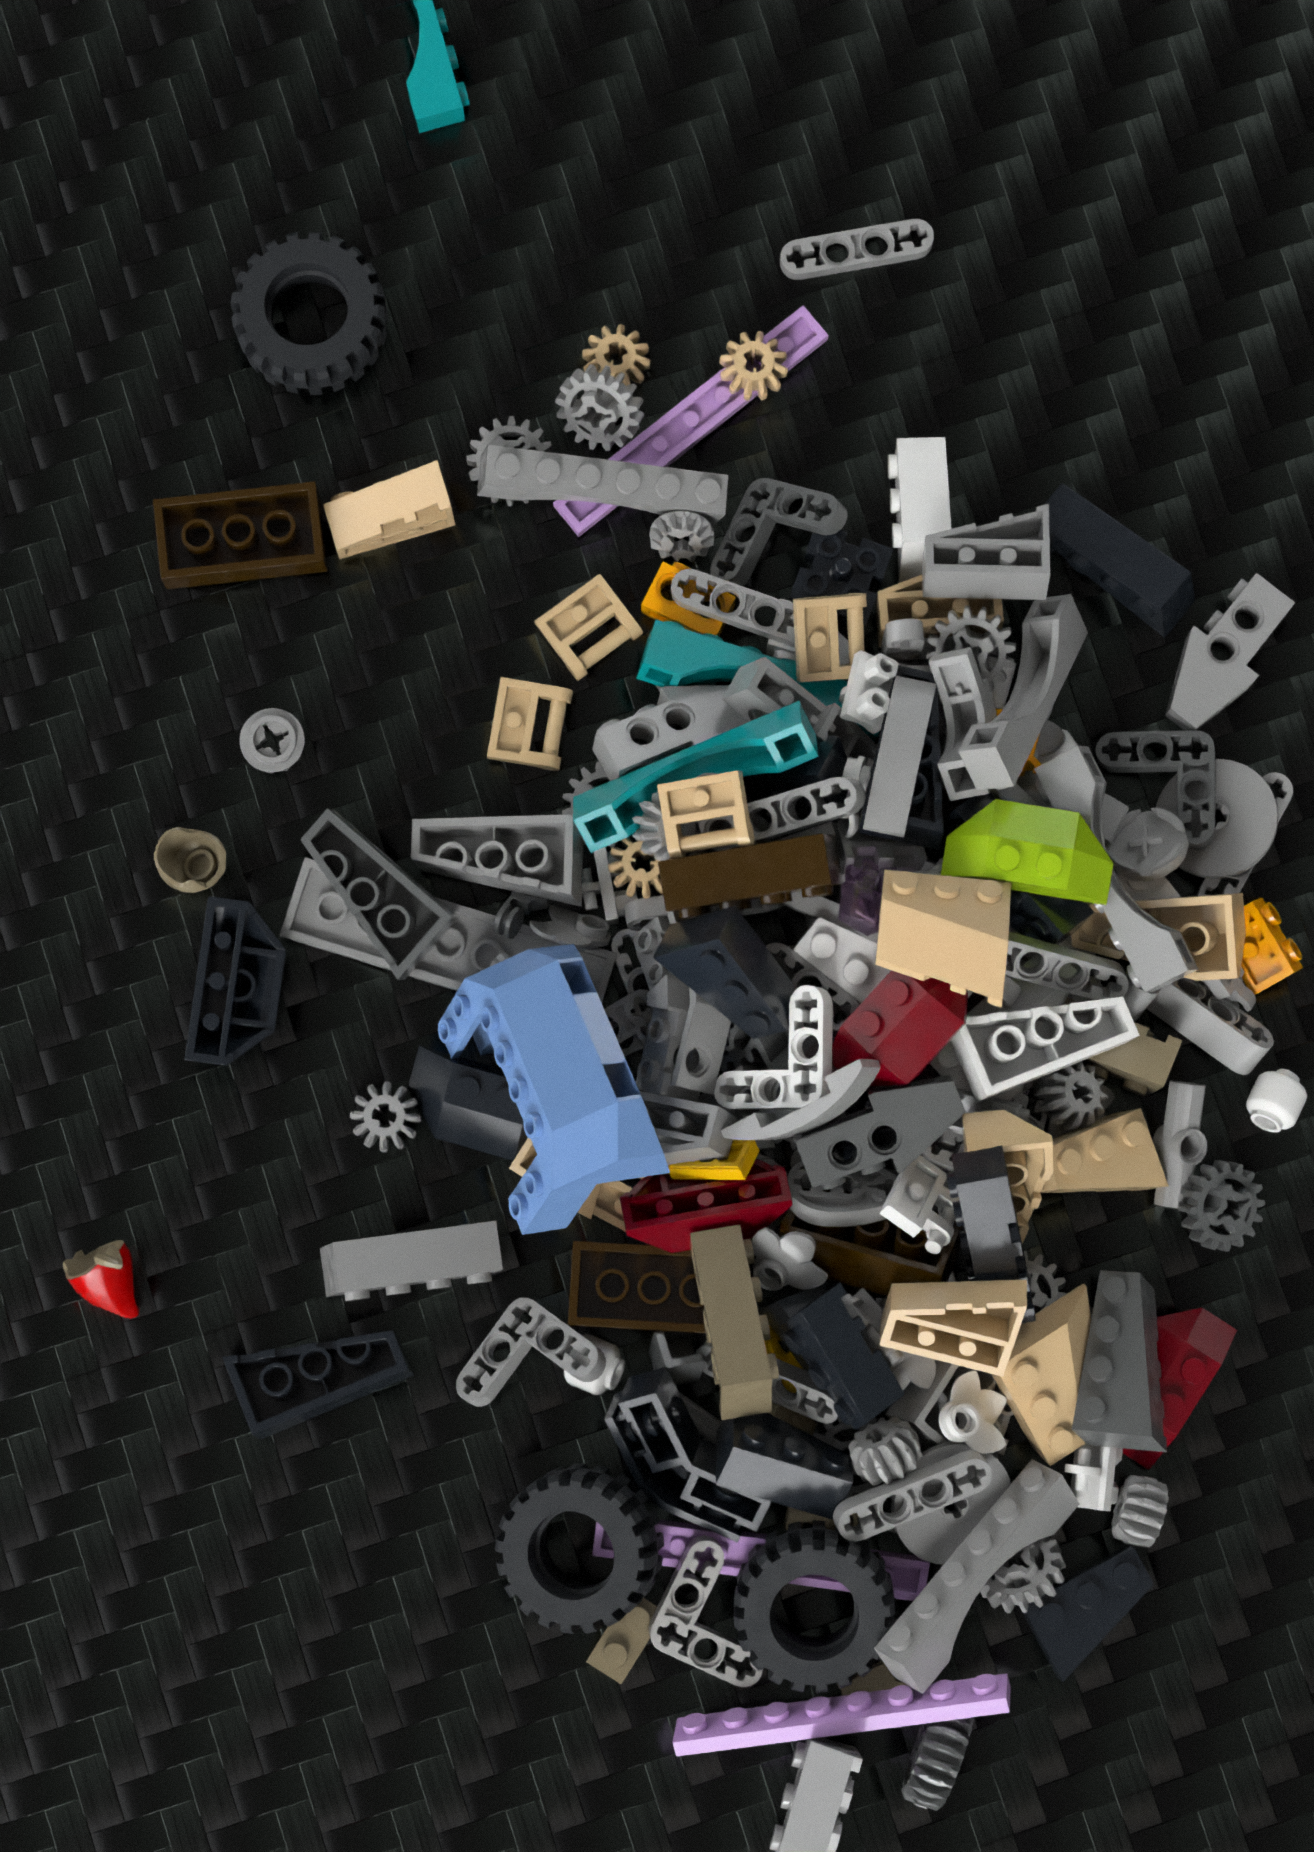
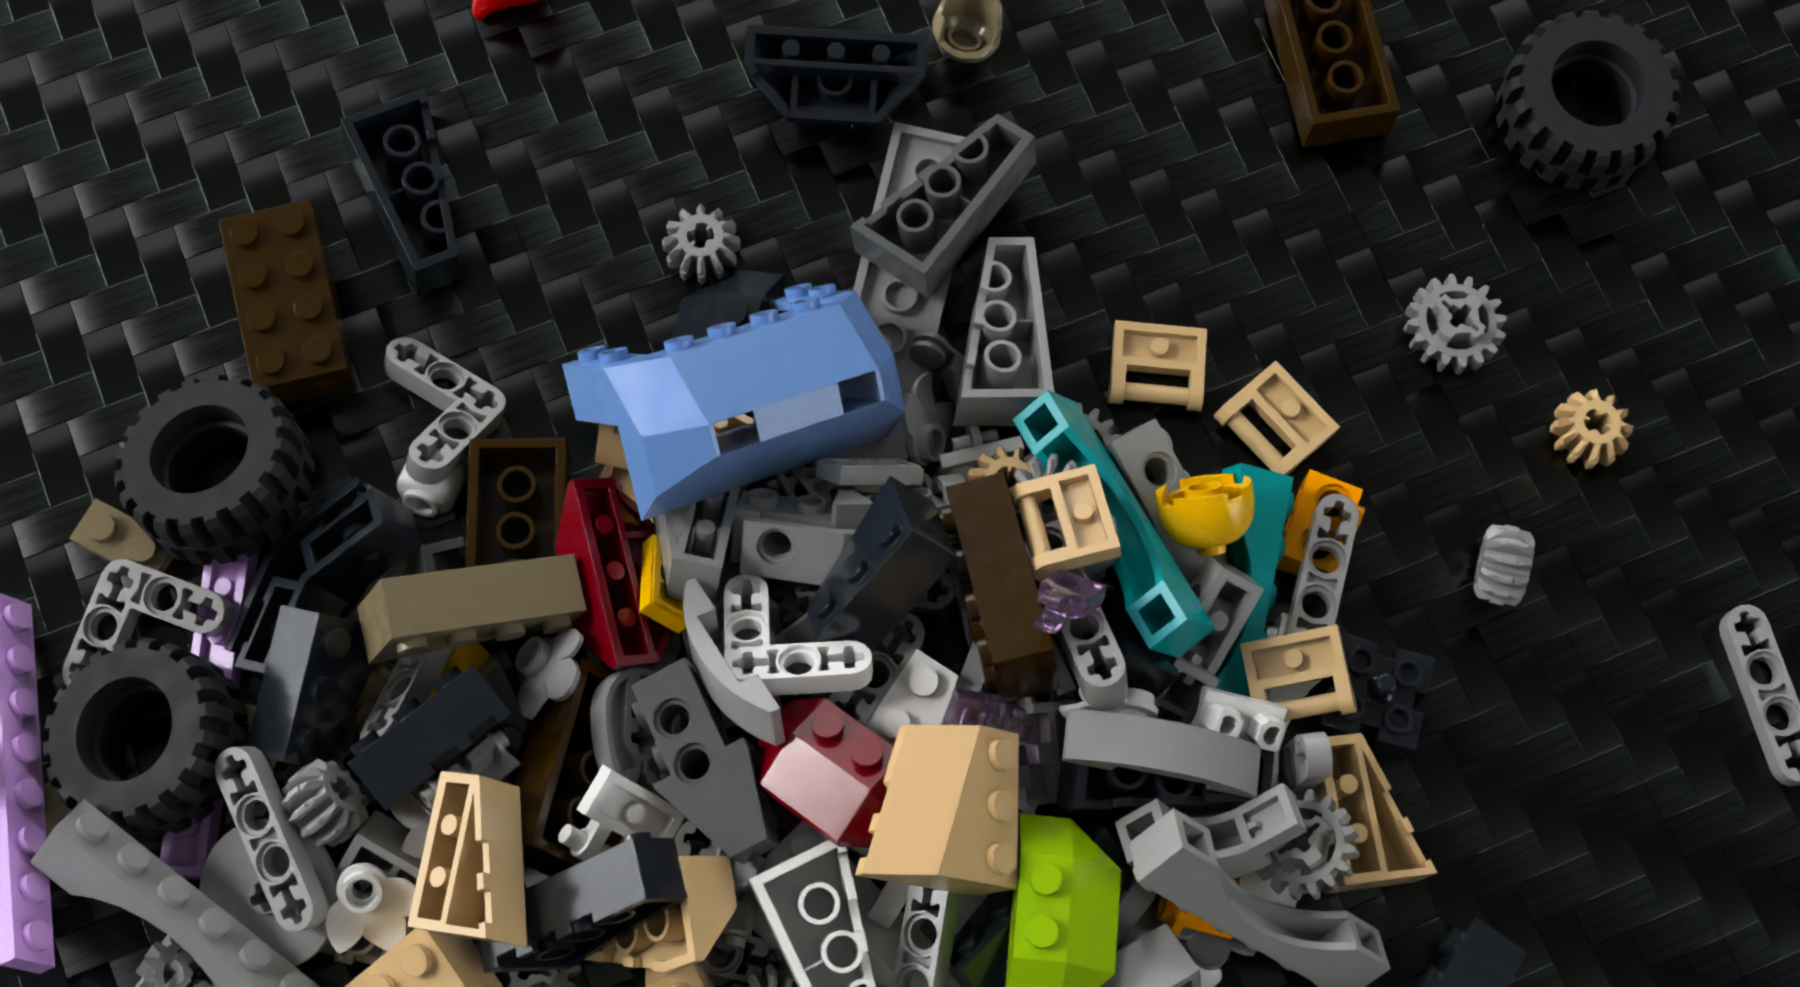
camera: 80 degrees right, 10 degrees down
light grey gear [240,708,305,774] -> none
light grey wedge [320,1221,503,1301] -> none
tan wedge [323,460,455,559] -> none
light grey arch [477,445,728,525] -> none
lavender plate [553,305,829,537] -> none
light grey gear [555,364,644,451] -> none
light grey gear [649,511,714,562] -> none
dark grey beam [710,478,848,586] -> none
tan gear [719,331,788,401] -> none
white wedge [888,437,951,583] -> none
light grey wedge [922,504,1050,600] -> none
none -> dark brown brick [218,199,357,405]
none -> white plate [816,458,924,493]
none -> clear purple plate [1033,569,1107,634]
none -> yellow cylinder [1155,474,1255,556]
none -> light grey gear [1473,524,1535,606]

